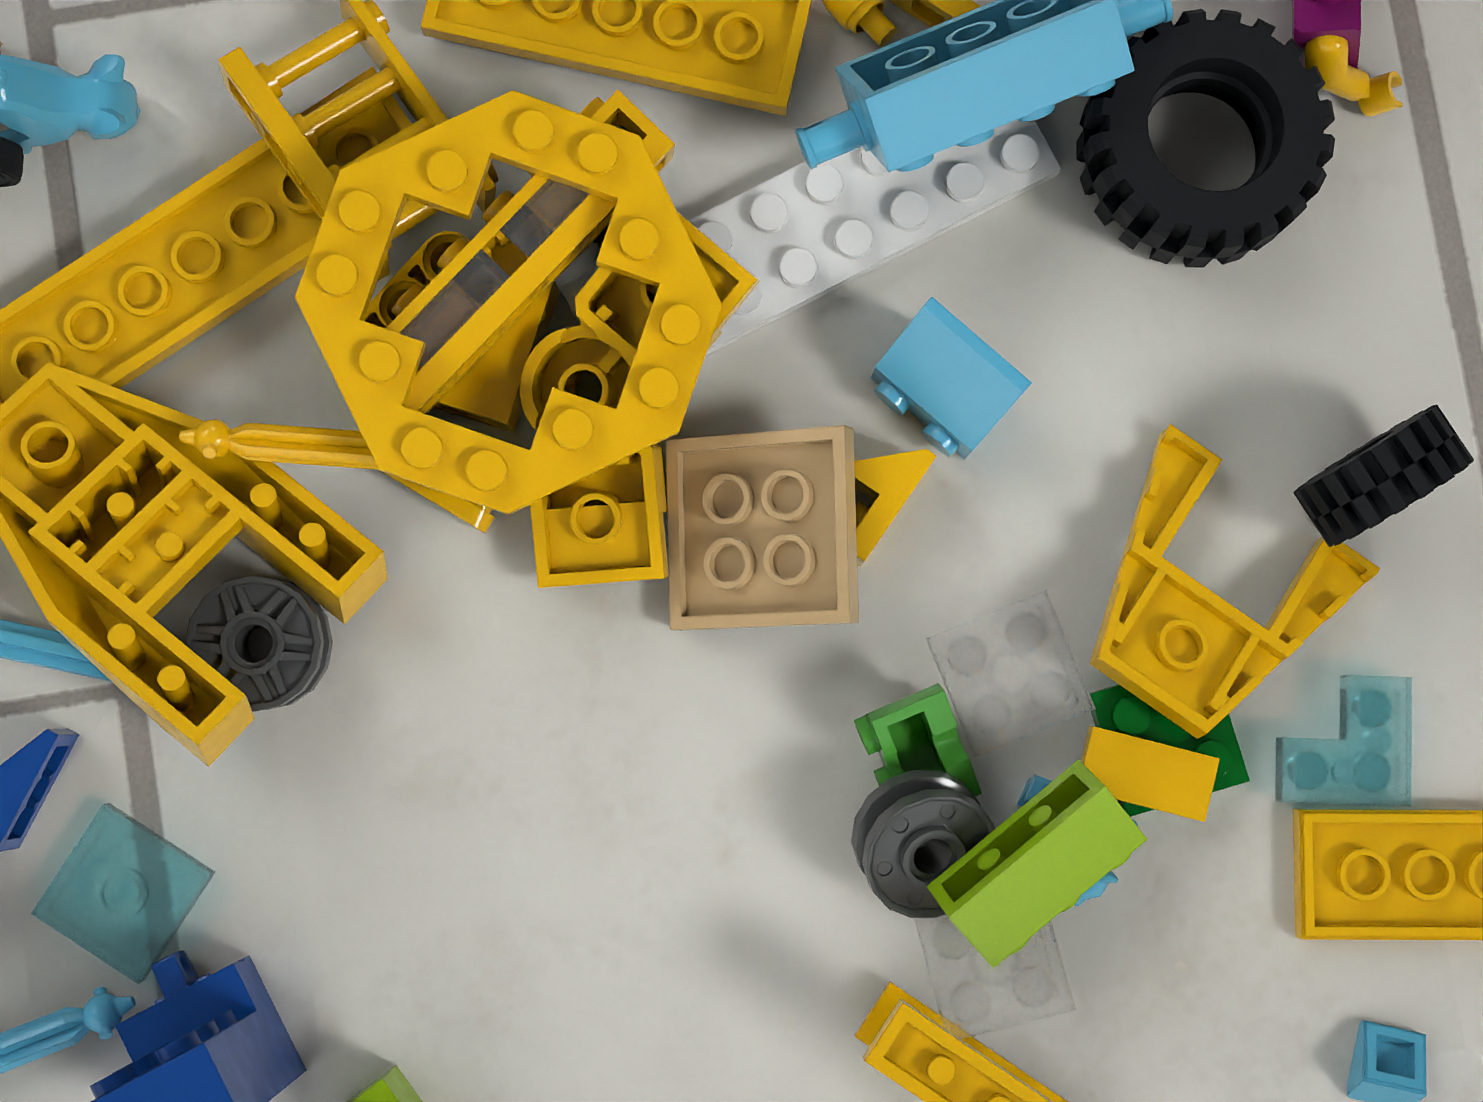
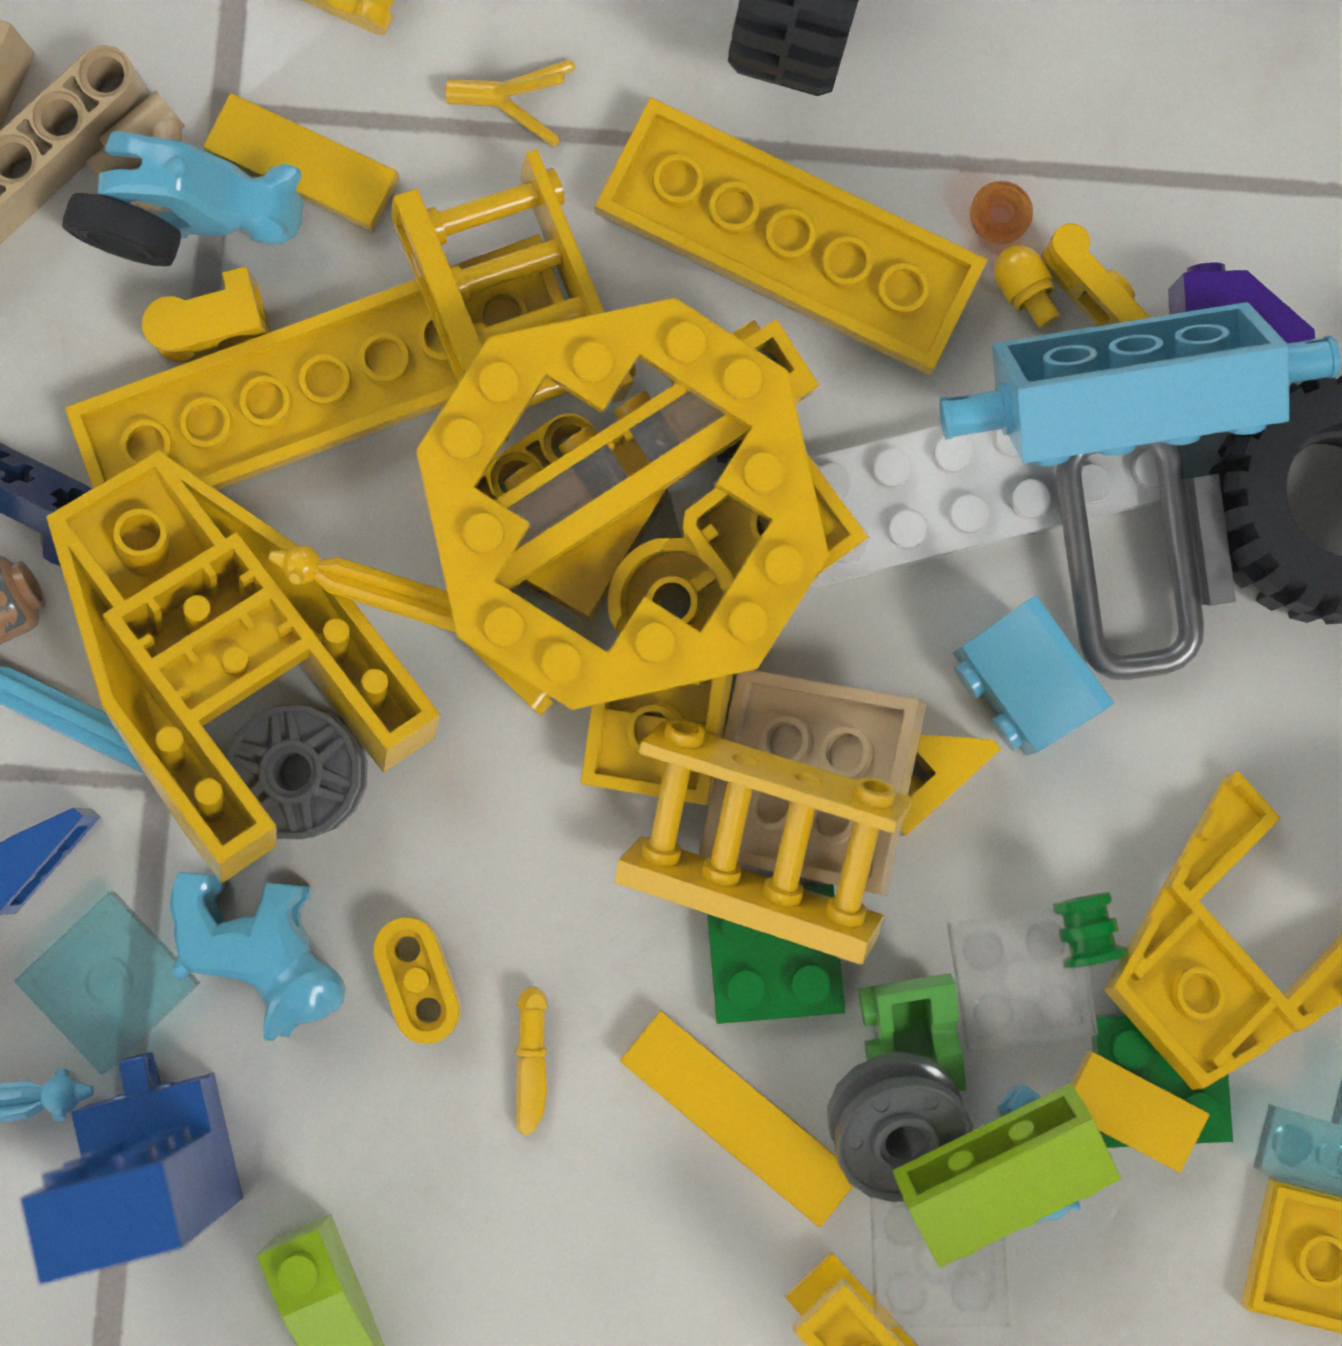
camera: 15 degrees right, 0 degrees up
none -> yellow leg [142,266,270,362]
none -> medium azure animal [170,872,346,1041]
none -> yellow tile [203,93,400,232]
none -> yellow plate [373,917,462,1044]
none -> yellow piece [515,986,548,1136]
none -> yellow fence [614,720,913,965]
none -> yellow tile [620,1009,854,1228]
none -> green plate [707,884,845,1024]
none -> green bush [1052,892,1128,968]
none -> flat silver bar [1056,442,1236,680]

